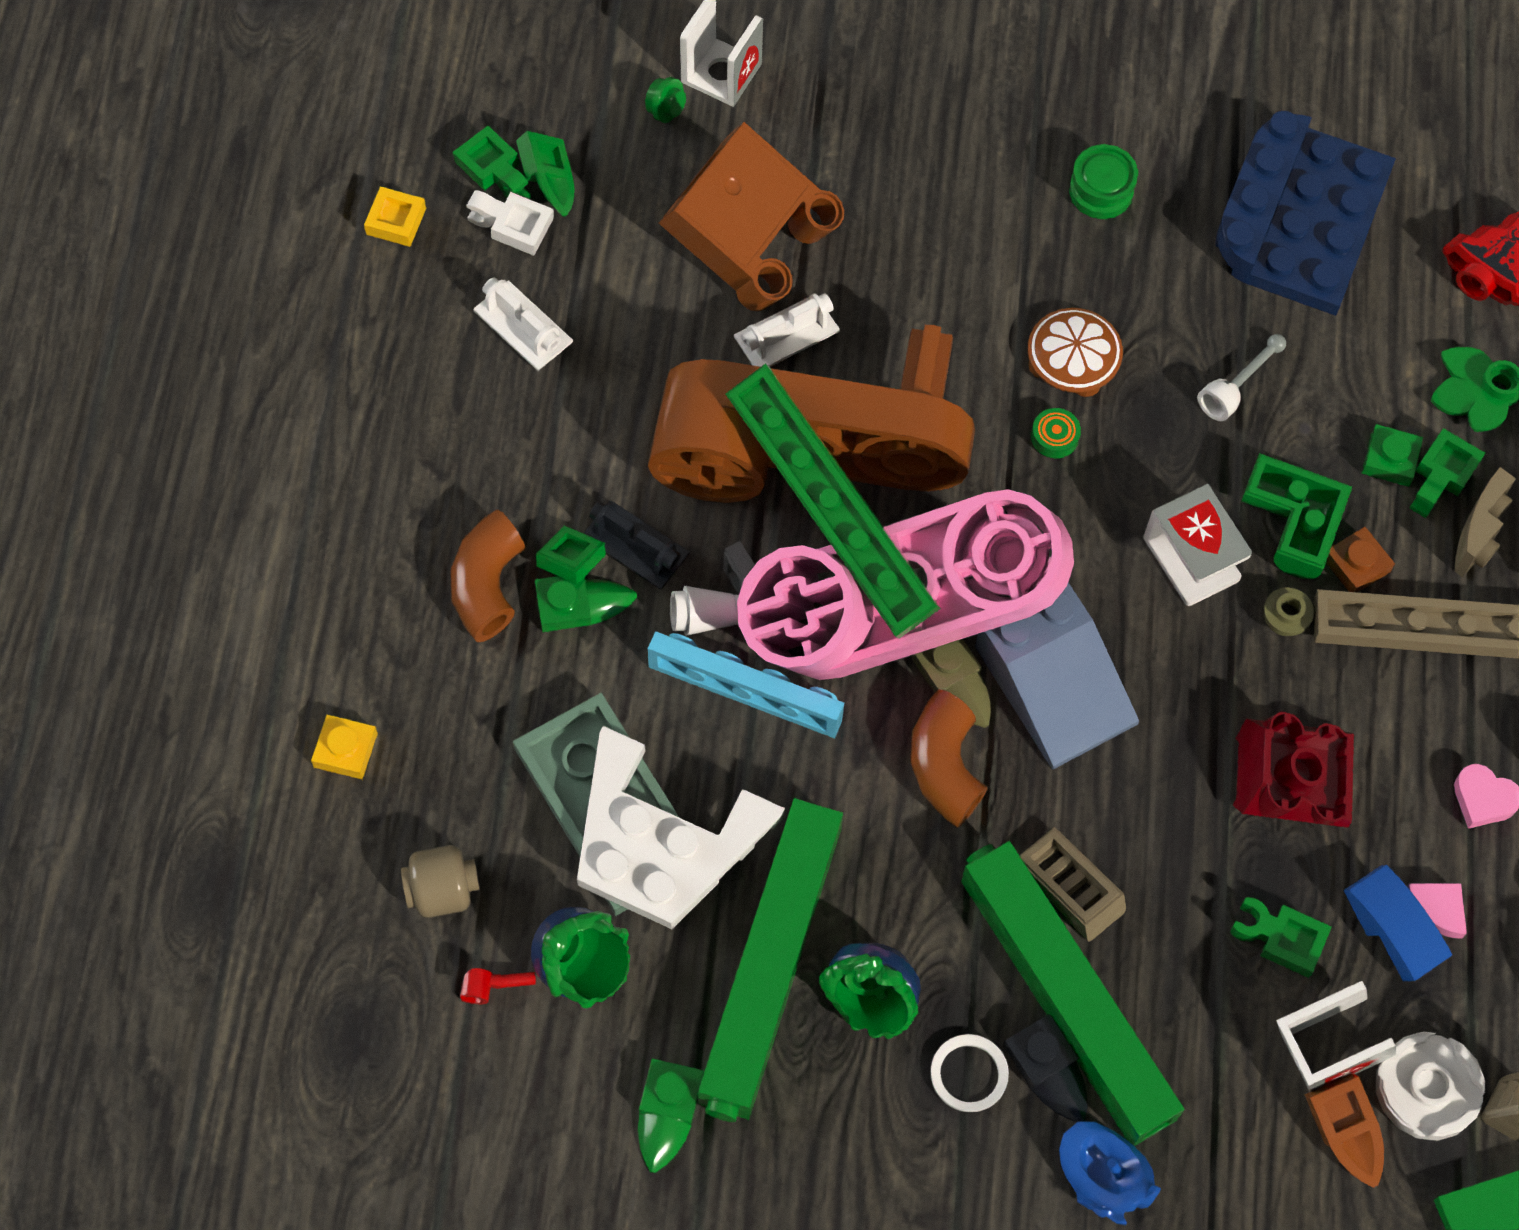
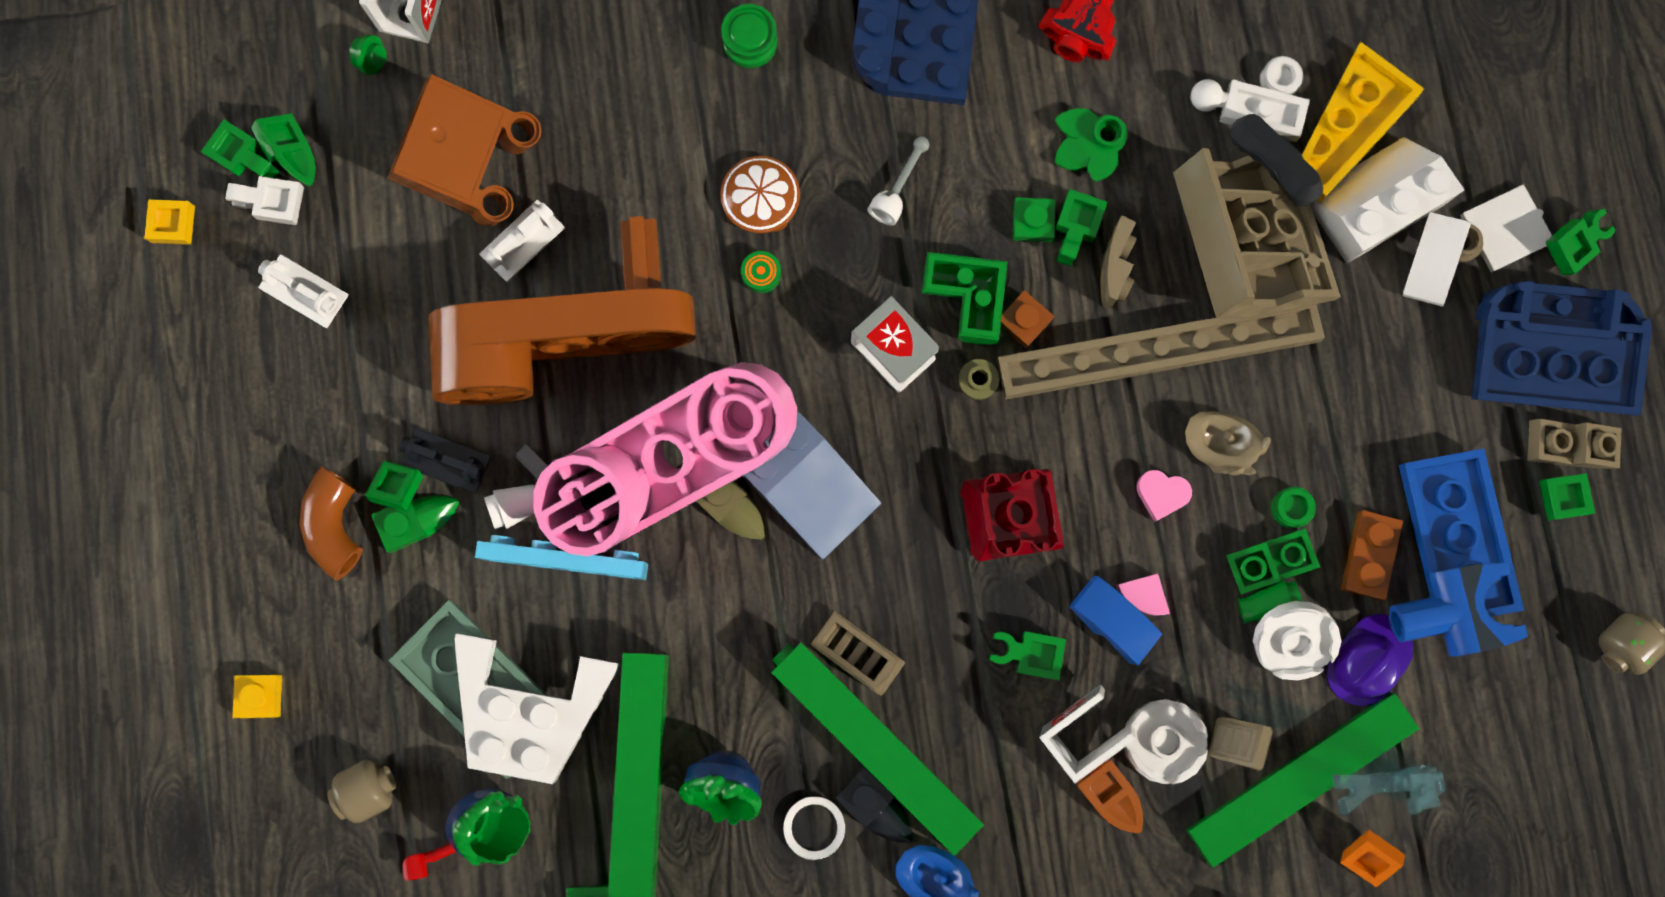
camera: 15 degrees left, 15 degrees up
green tile [725,363,941,639] -> none
dark orange cylinder [910,689,988,828] -> none

